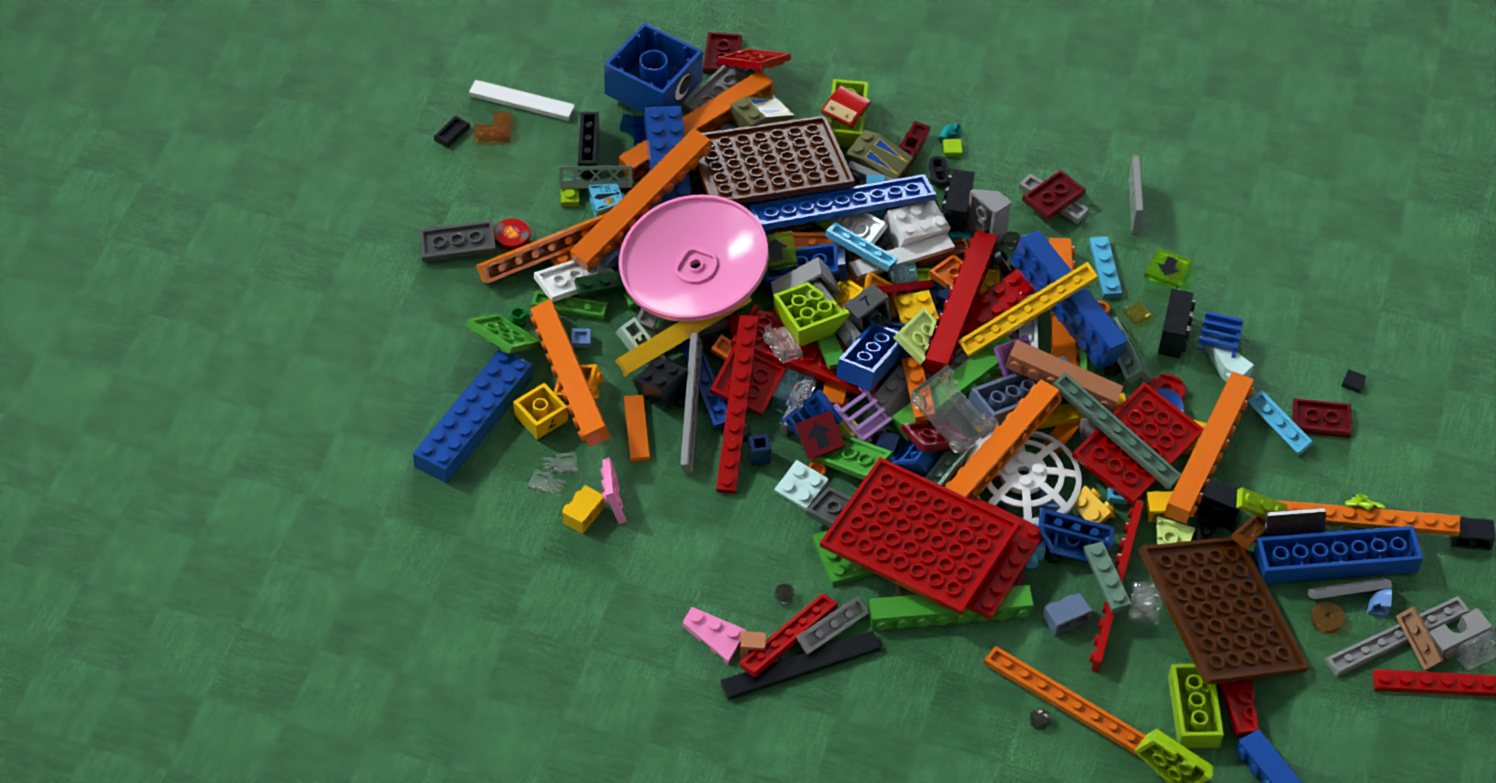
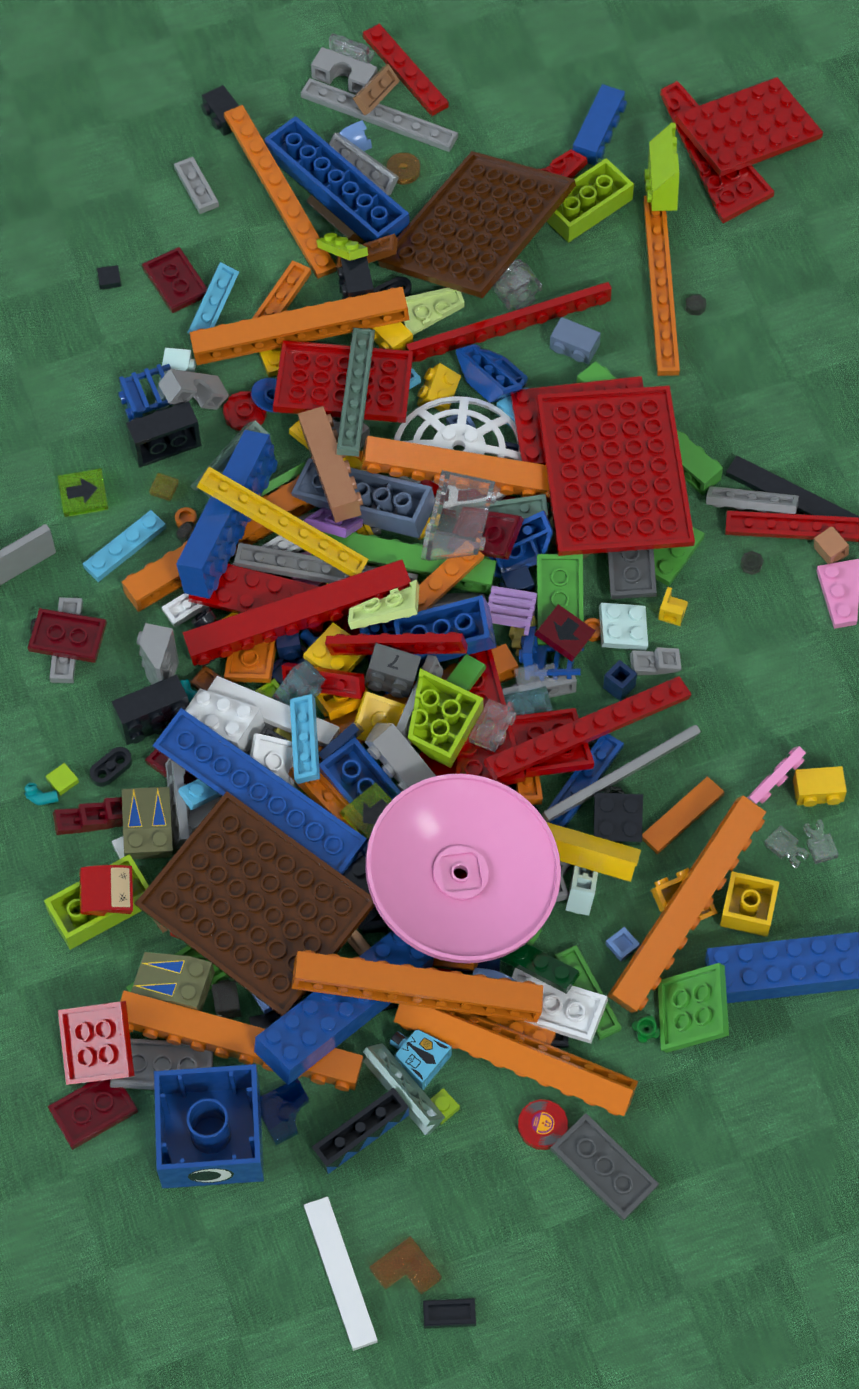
camera: 125 degrees left, 10 degrees up
sand green plate [1084,541,1131,614] -> none
lime plate [1345,494,1385,510] -> none
none -> light grey arch [158,369,229,410]
none -> light grey plate [174,157,219,214]
none -> orange plate [252,260,311,319]
none -> red plate [325,632,468,655]
none -> light grey slope [630,647,681,675]
none -> yellow panel [658,587,688,626]

